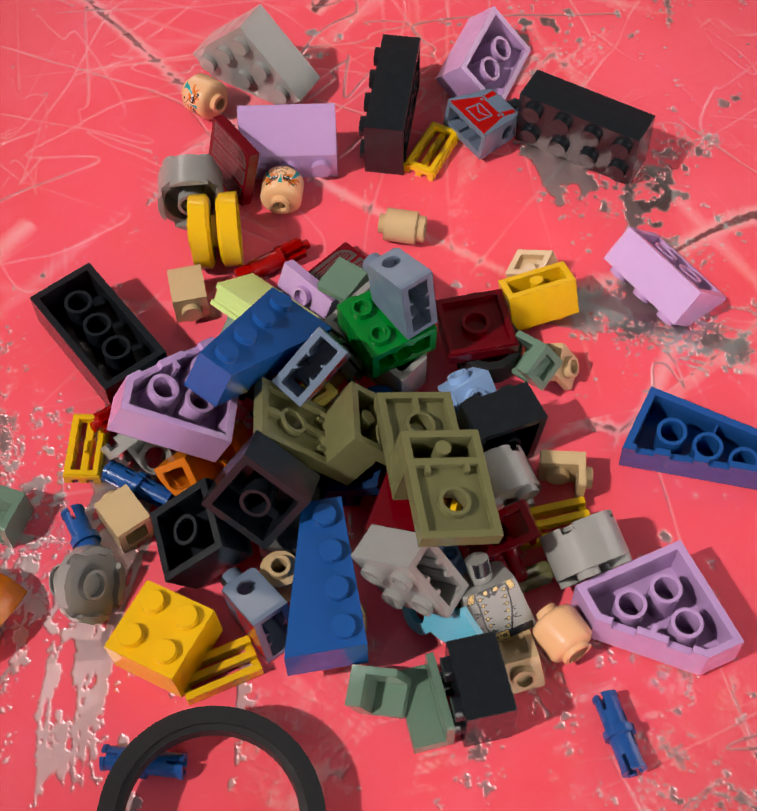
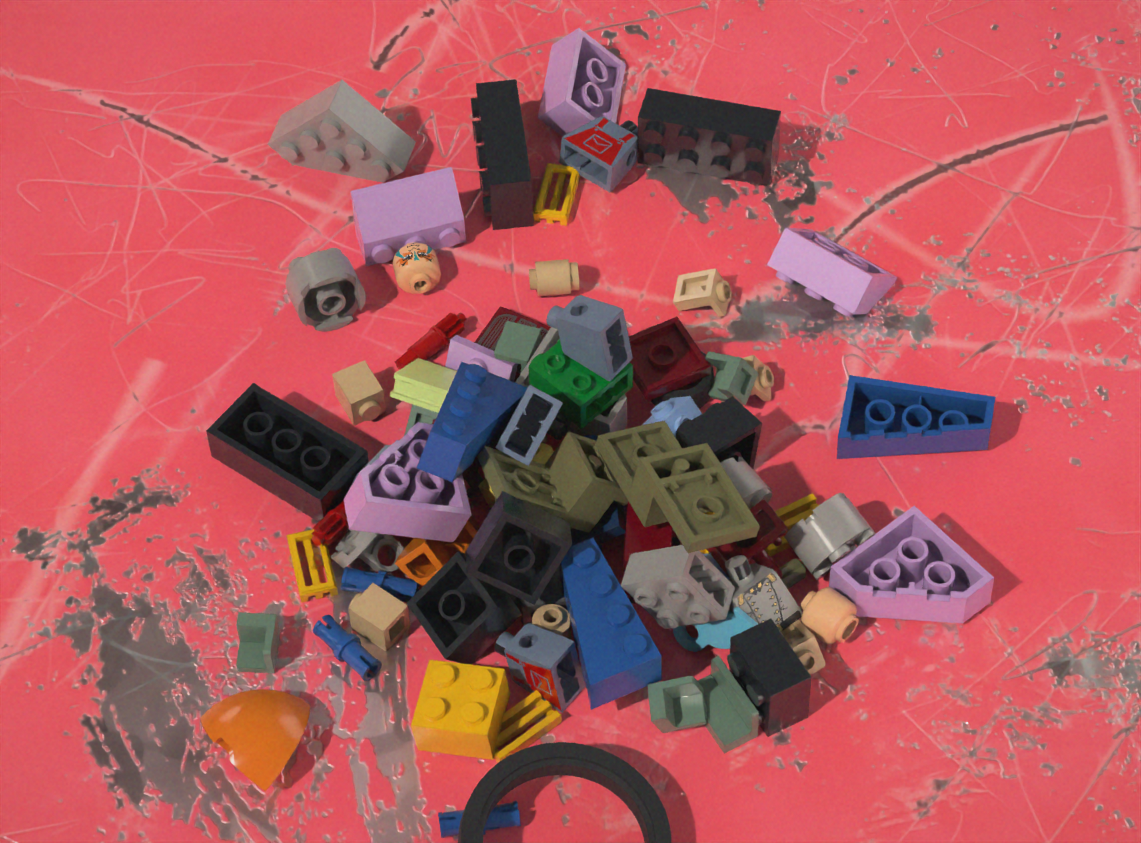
camera: 15 degrees left, 5 degrees down
light grey tile [49,544,126,625] -> none
light nougat head [182,73,228,120] -> none
yellow wheel [187,191,243,269] -> none
dark red tile [209,114,260,206] -> none
yellow brick [498,261,579,330] -> none
tan bracket [537,450,593,498] -> none
blue pin [592,689,648,778] -> none

